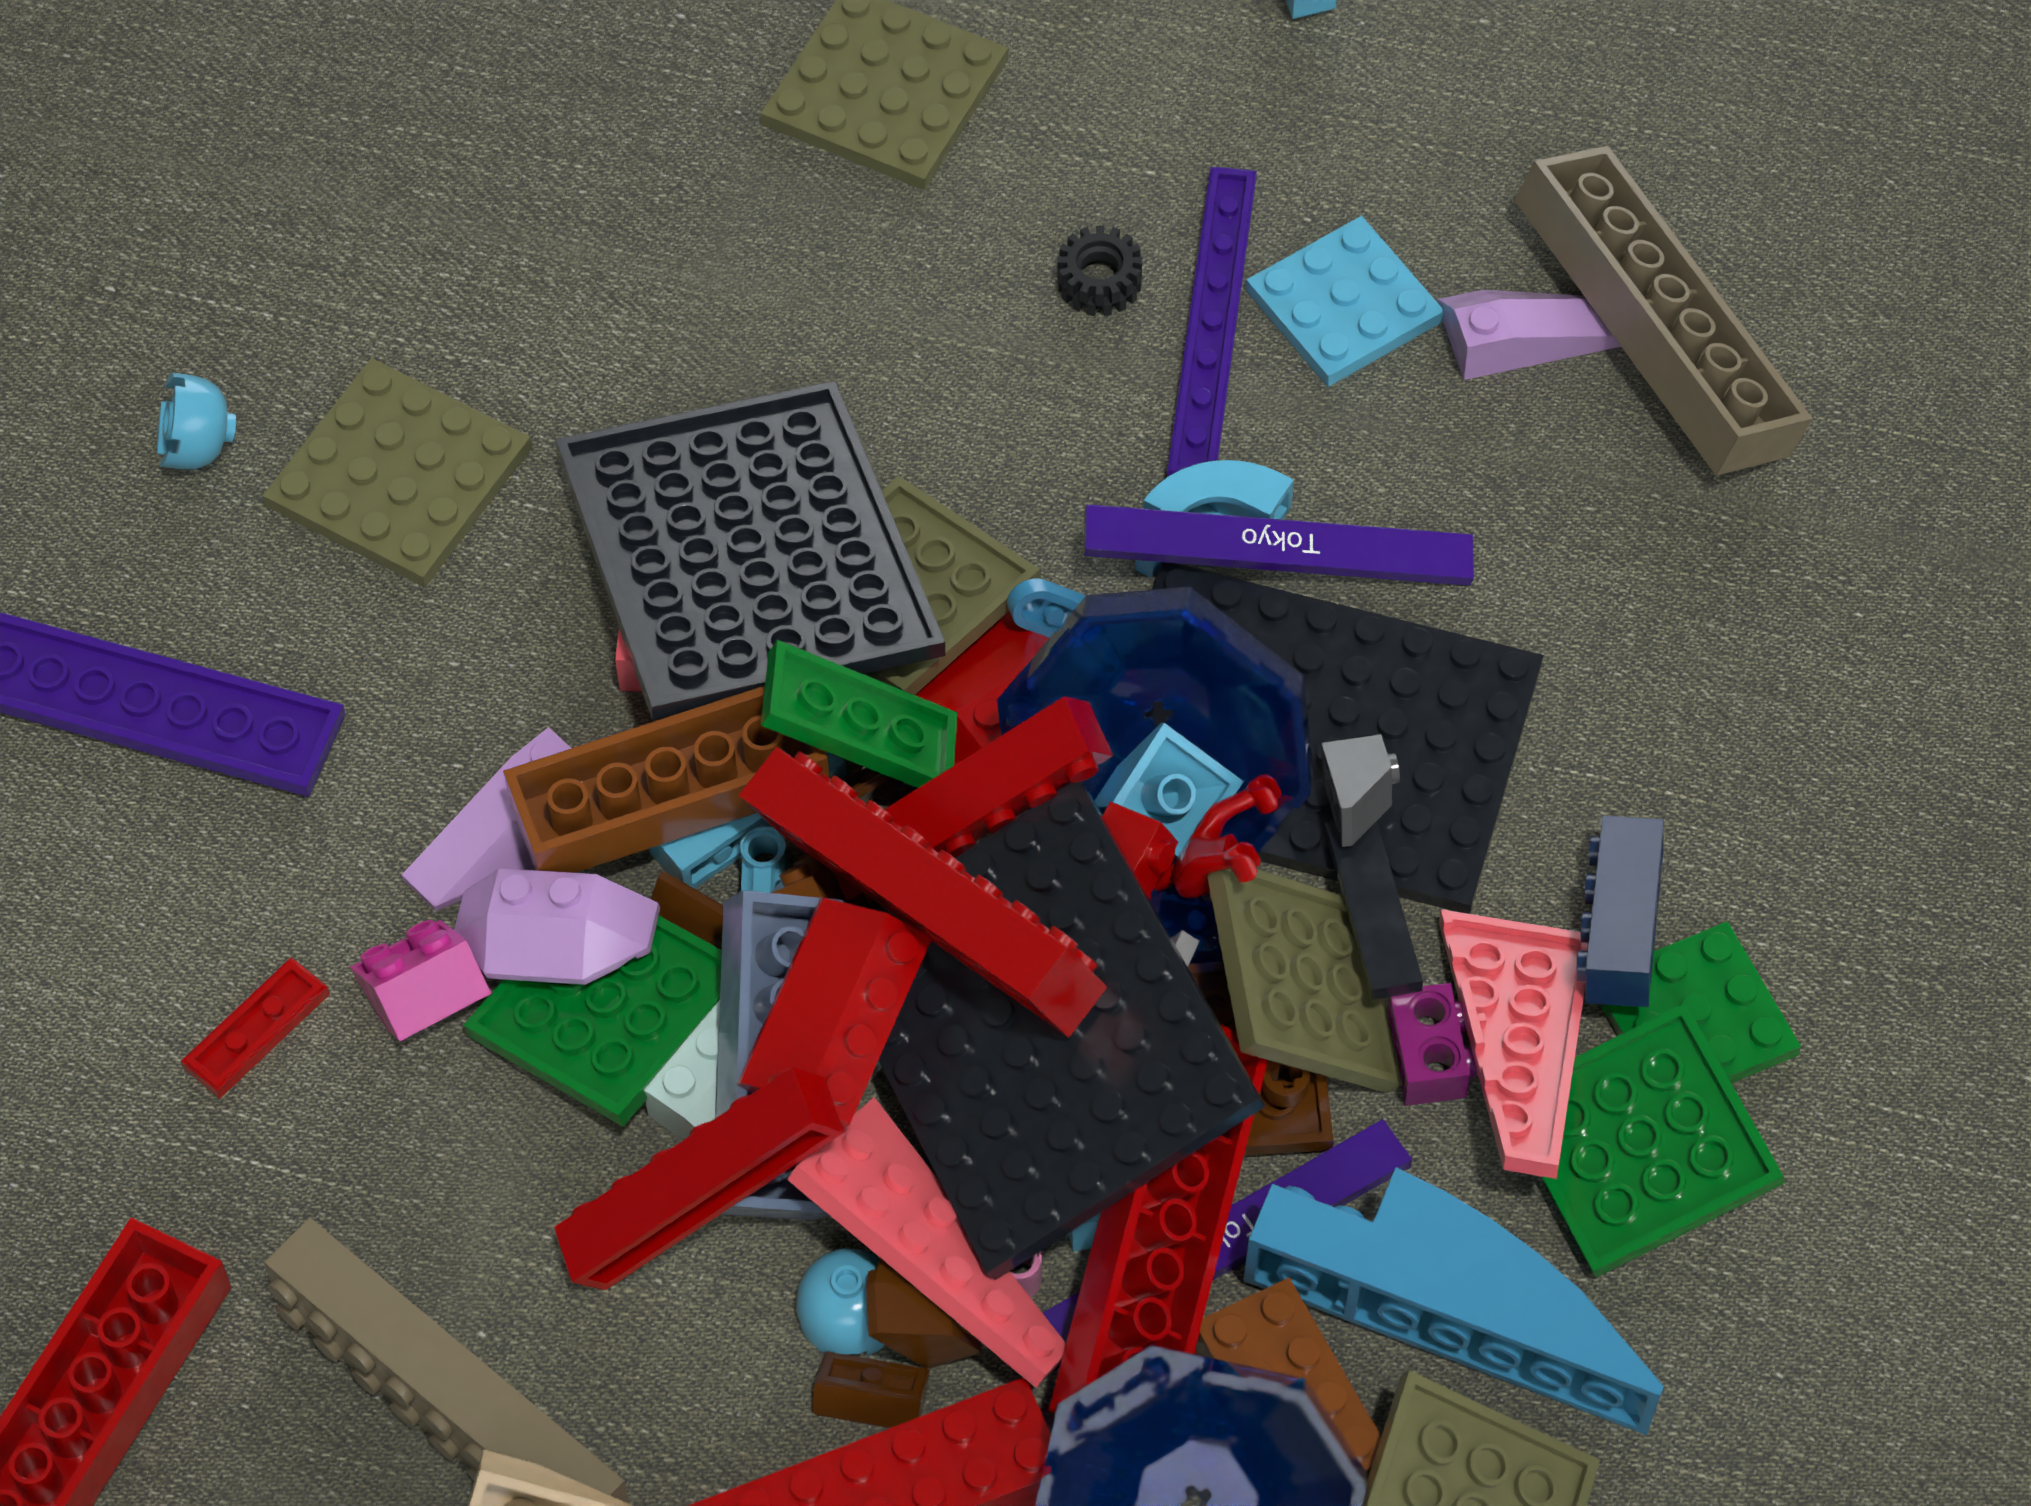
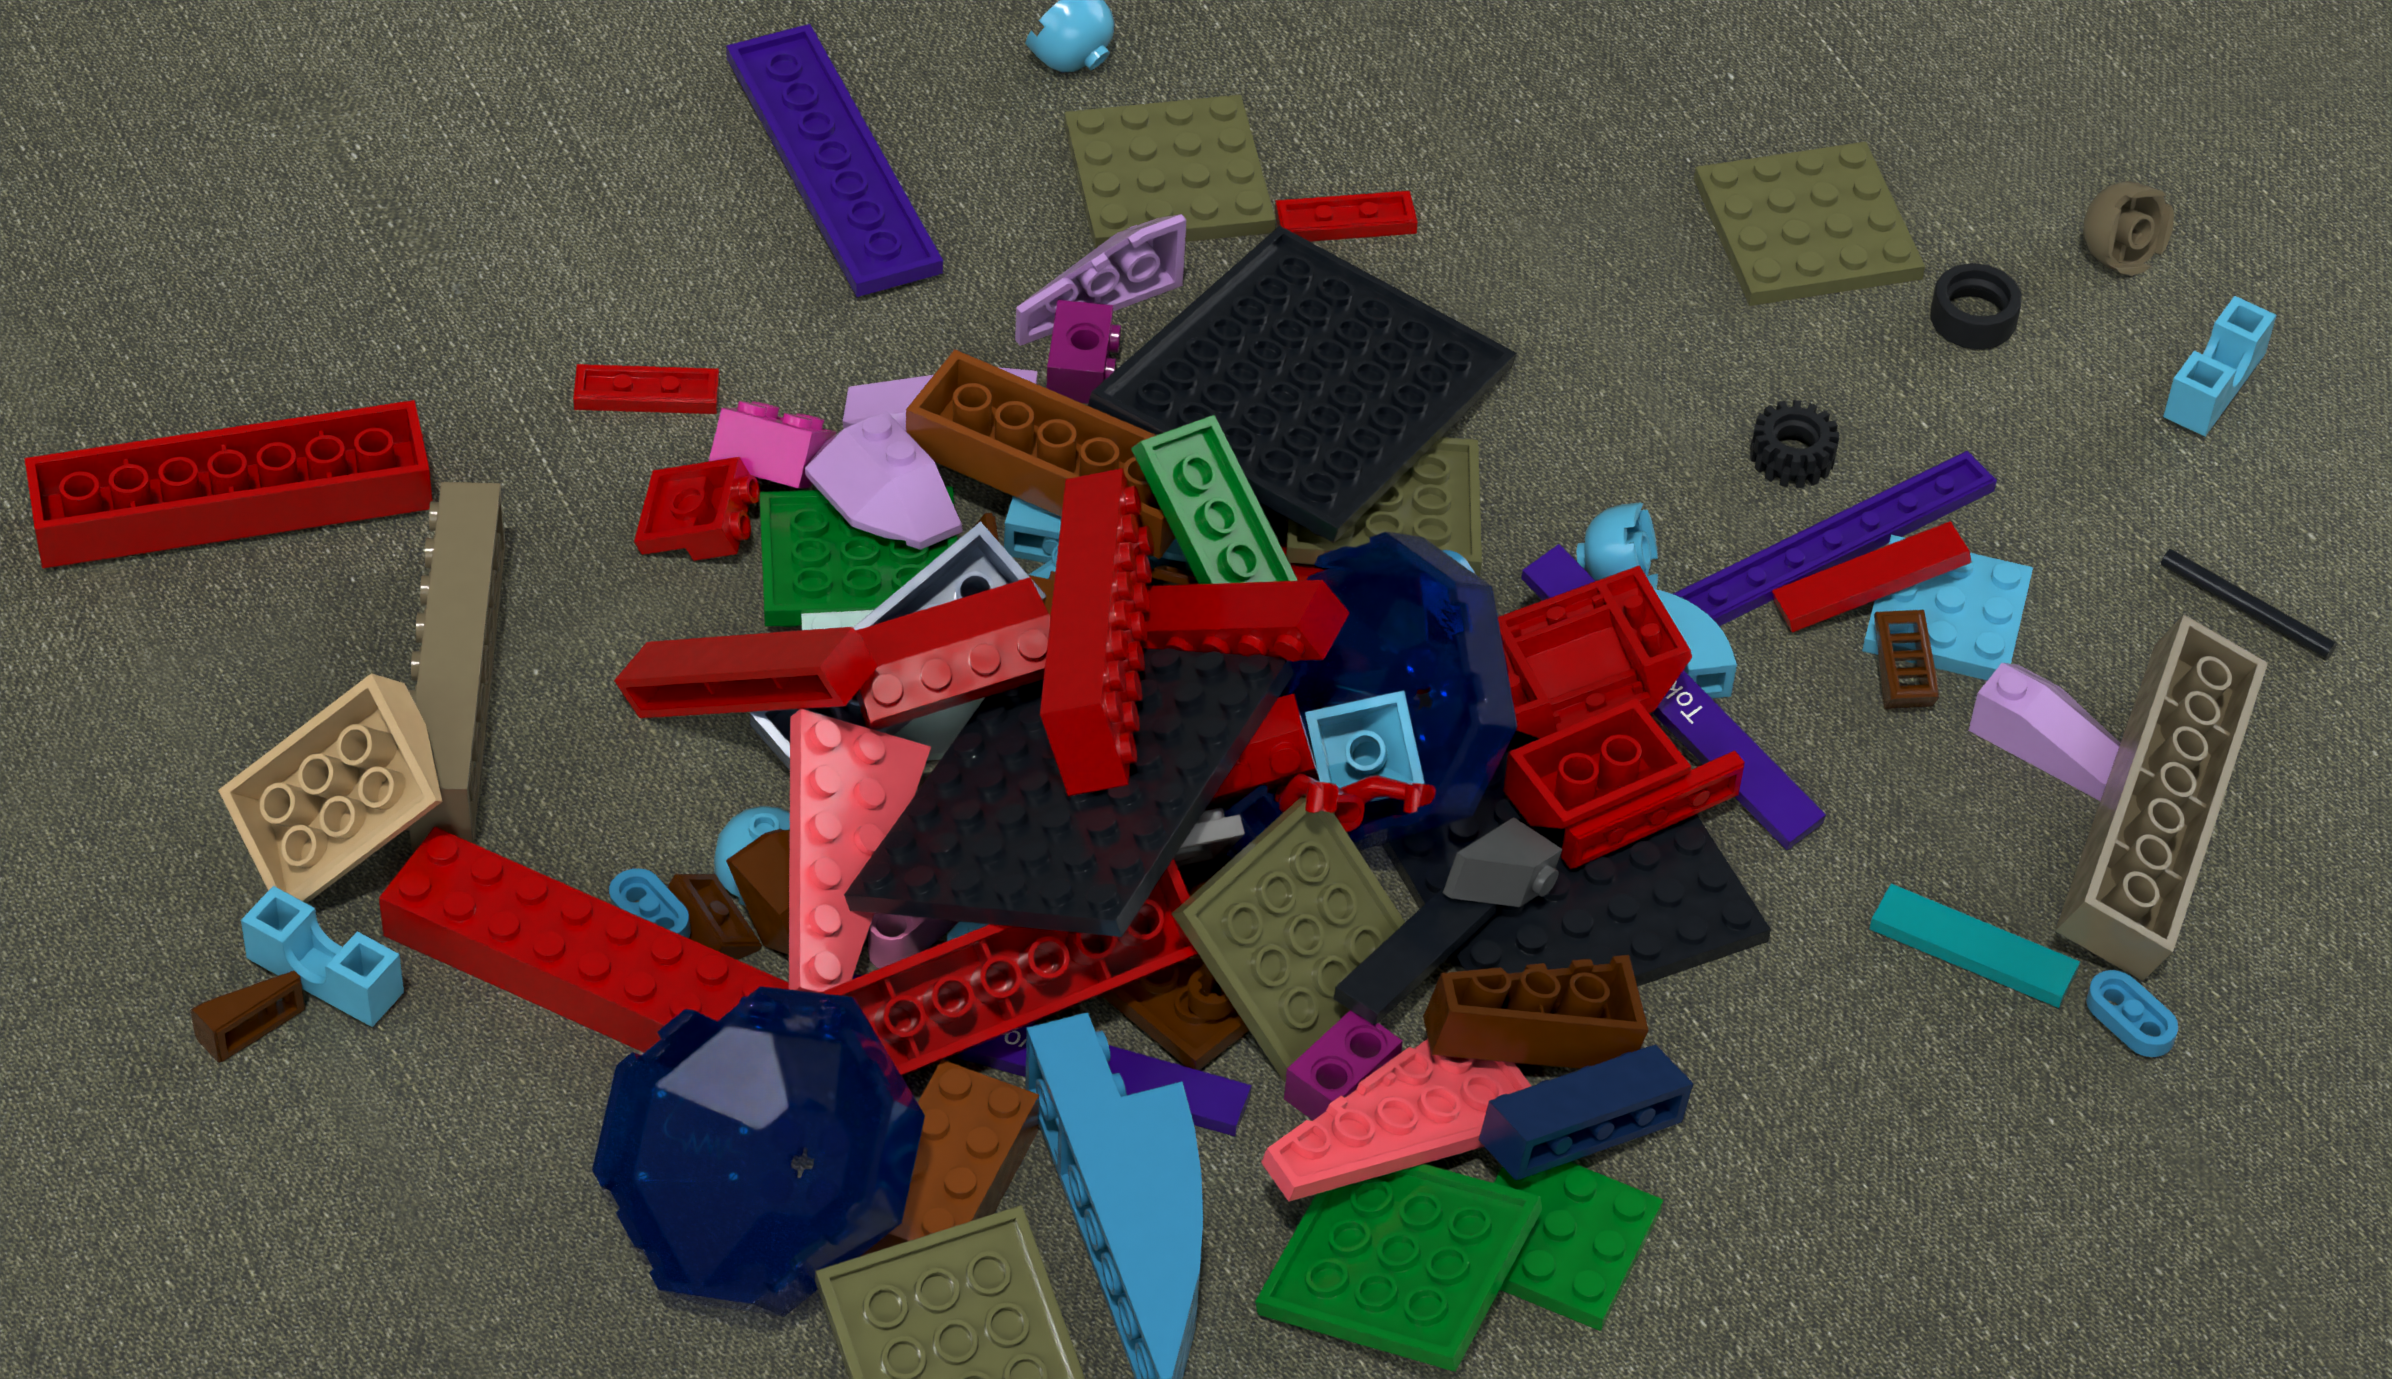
camera: 45 degrees right, 10 degrees down
none -> dark azure plate [609,868,691,938]
none -> red plate [634,457,760,561]
none -> lavender wedge [1015,214,1186,346]
none -> magenta brick [1046,300,1121,404]
none -> red tile [1274,191,1418,242]
none -> reddish brown wedge [1423,955,1649,1069]
none -> red slope [1456,565,1692,738]
none -> red slope [1503,698,1692,829]
none -> red tile [1561,751,1745,869]
none -> medium azure cylinder [1577,502,1658,589]
none -> red tile [1772,521,1972,632]
none -> teal tile [1869,884,2080,1008]
none -> reddish brown slope [1874,610,1939,709]
none -> black tyre [1930,263,2022,350]
none -> dark azure plate [2086,970,2178,1057]
none -> black bar [2161,549,2337,659]

